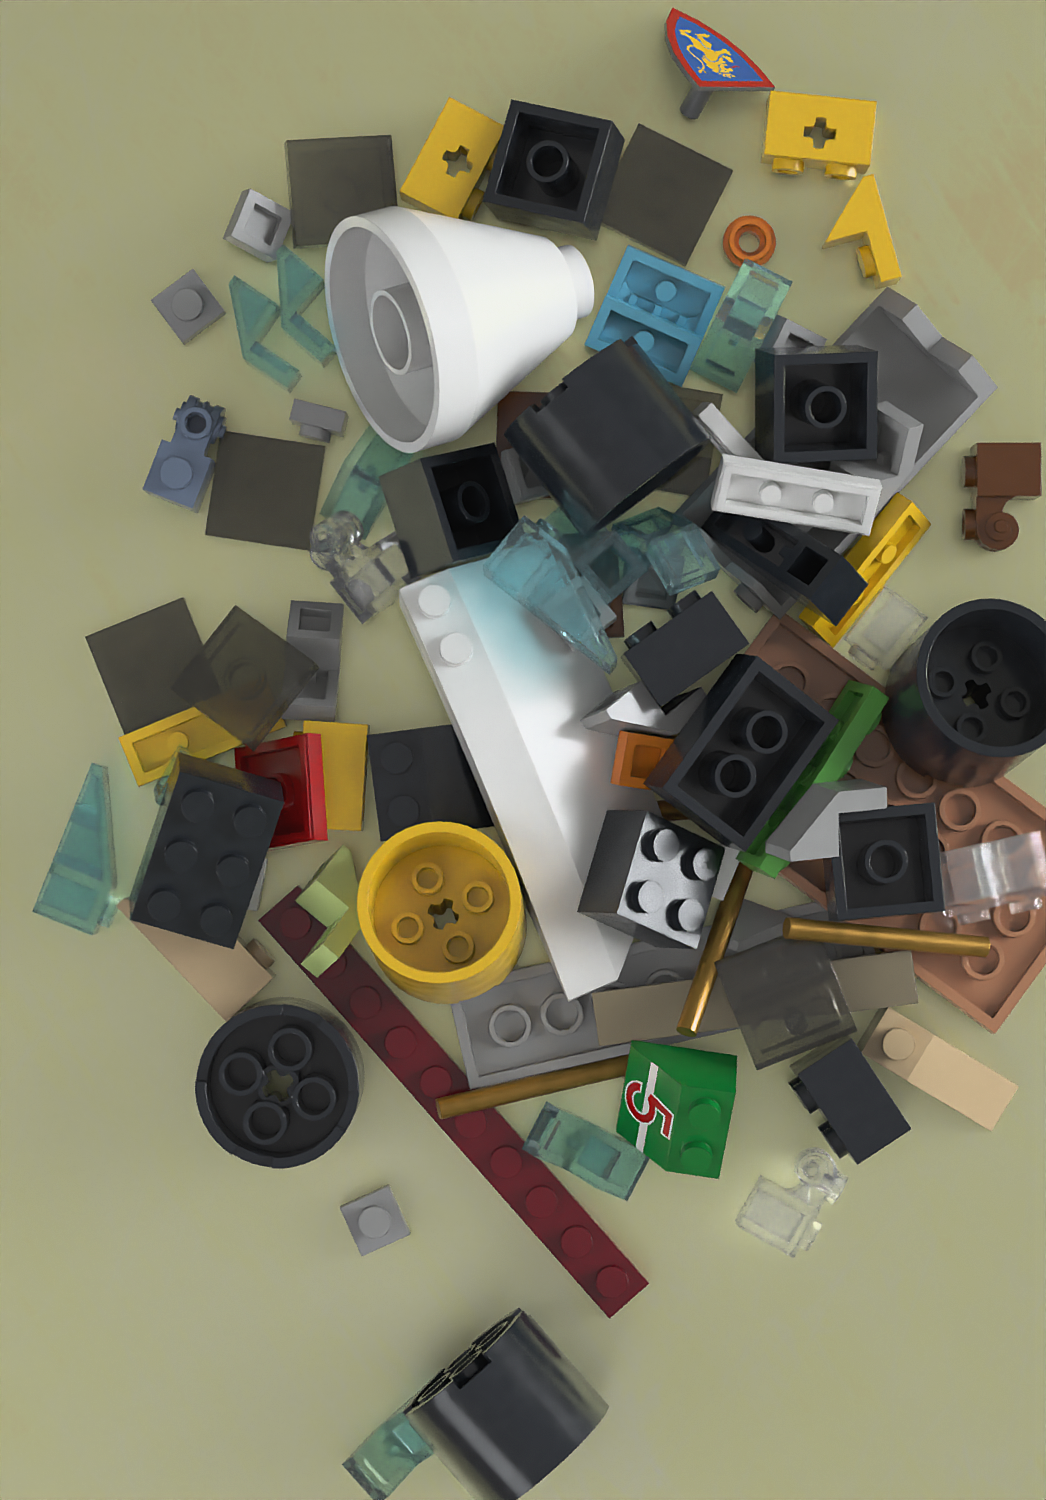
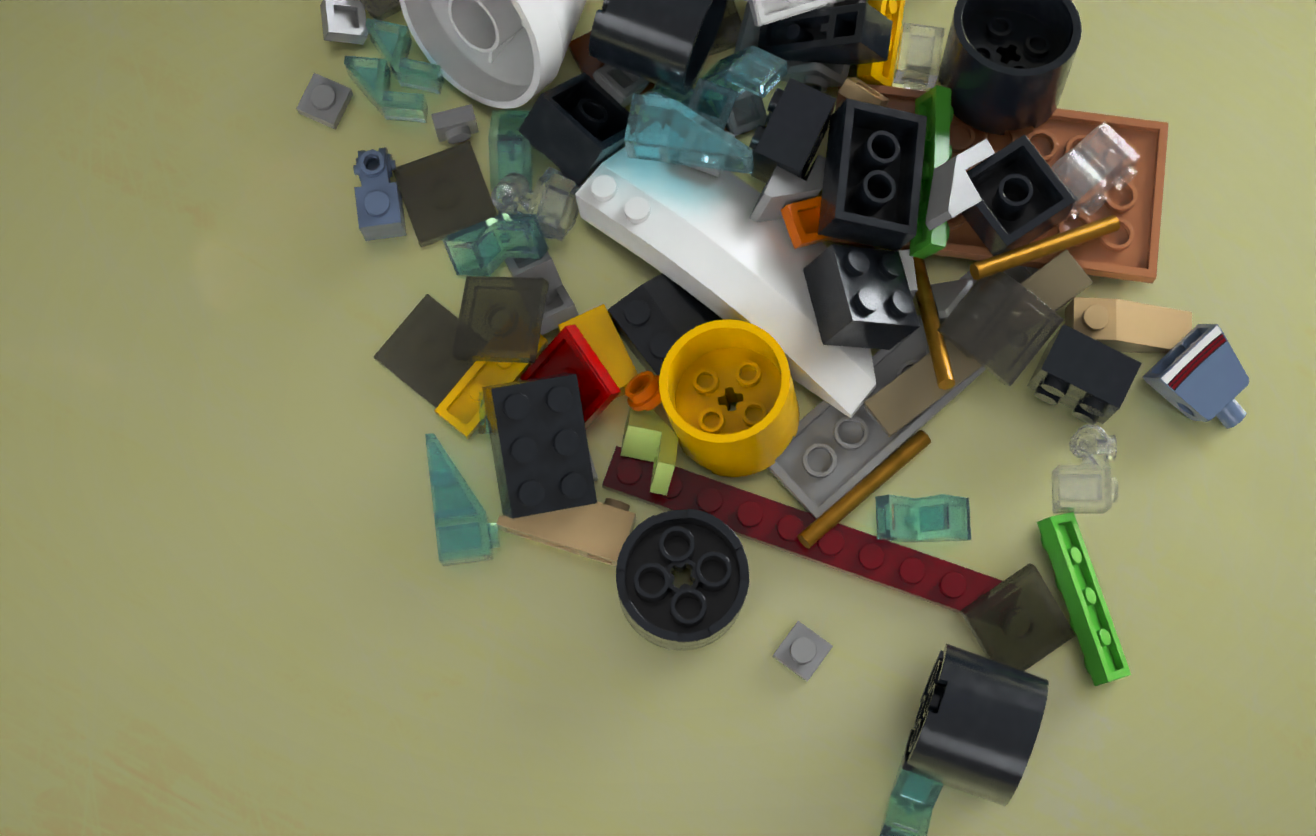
camera: 30 degrees left, 10 degrees down
green slope [616,1040,737,1179] -> none
none -> clear light blue slope [442,213,549,277]
none -> orange plate [625,371,662,411]
none -> tan tile [836,77,890,110]
none -> clear smoke tile [960,563,1076,671]
none -> bright green plate [1037,512,1131,686]
none -> sand blue torso [1142,324,1249,429]

